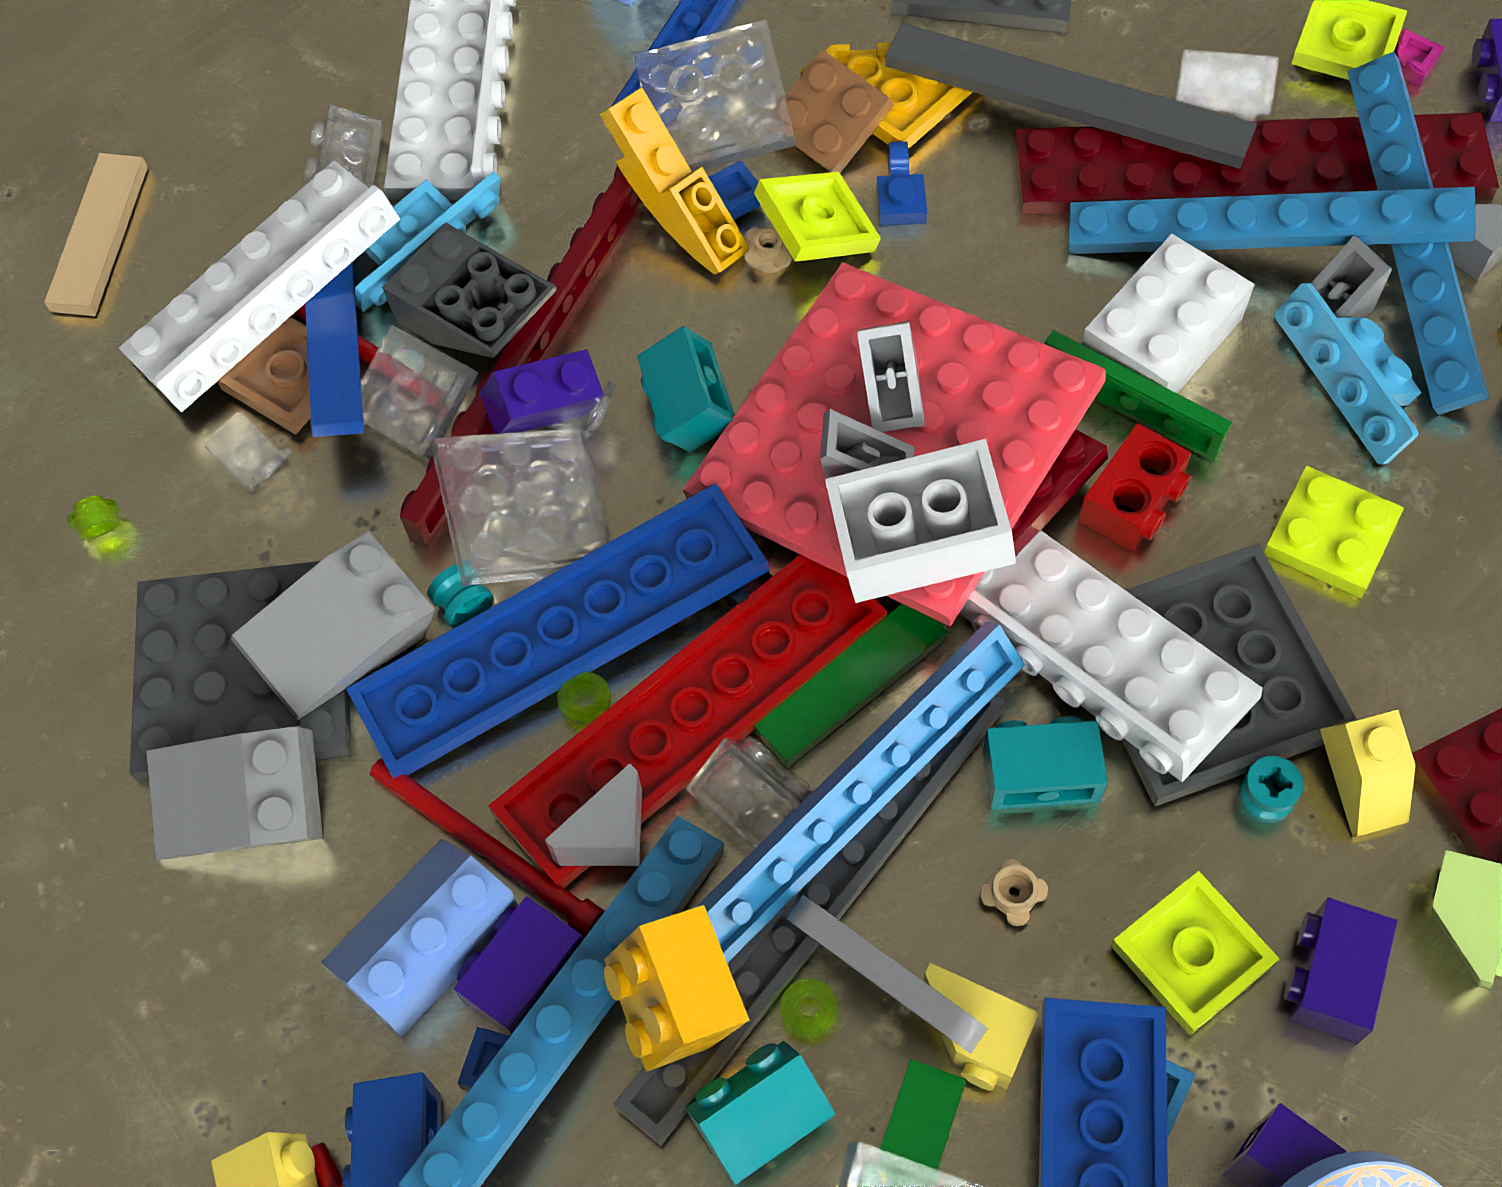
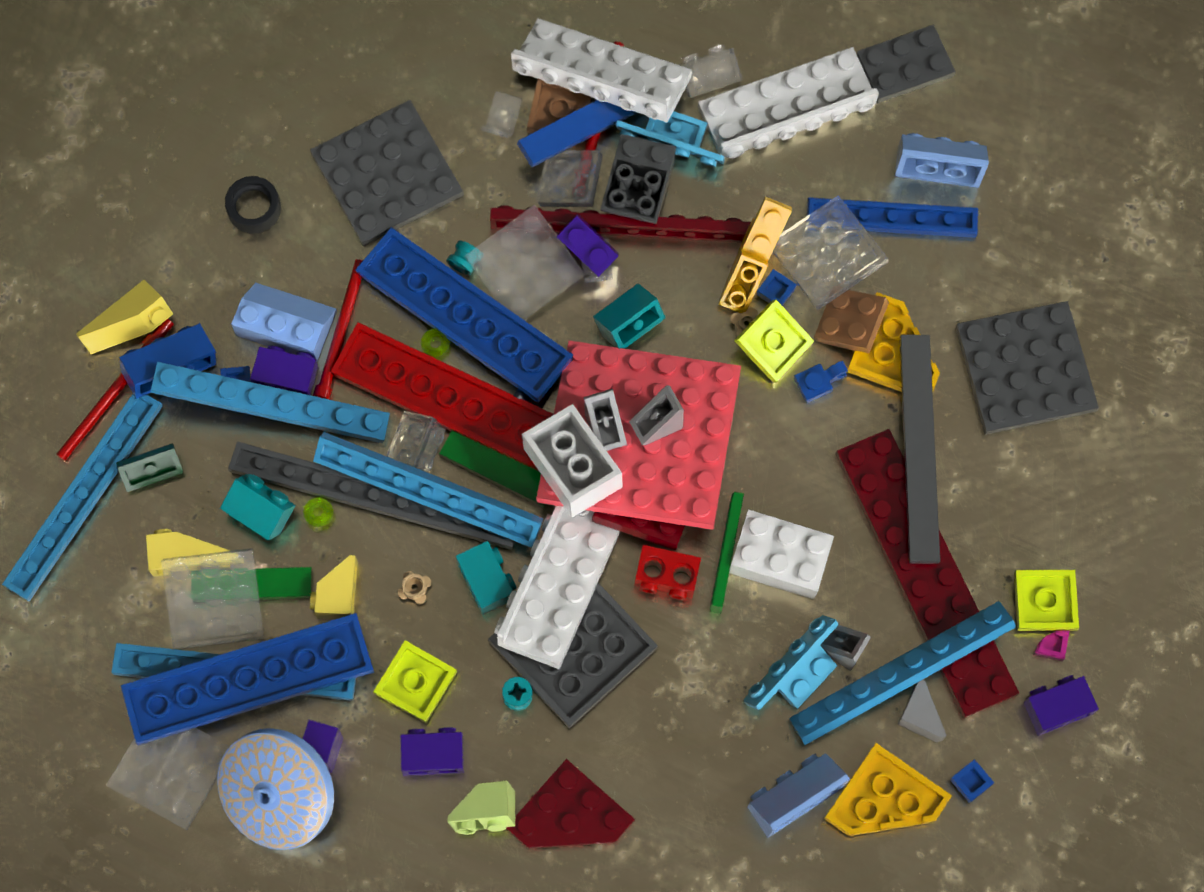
camera: 60 degrees right, 10 degrees up
clear neon green plate [67,495,120,539] -> none
light grey slope [146,726,323,860] -> none
light grey slope [231,531,435,720] -> none
light grey slope [545,763,642,866] -> none
yellow brick [604,905,750,1072] -> none
light grey beam [786,895,988,1054] -> none
dark azure plate [1069,187,1476,254] -> none
clear bracket [1173,49,1279,122] -> none
neon yellow plate [1264,465,1404,598] -> none
light yellow slope [1320,710,1415,837] -> none
none -> black tyre [225,176,281,234]

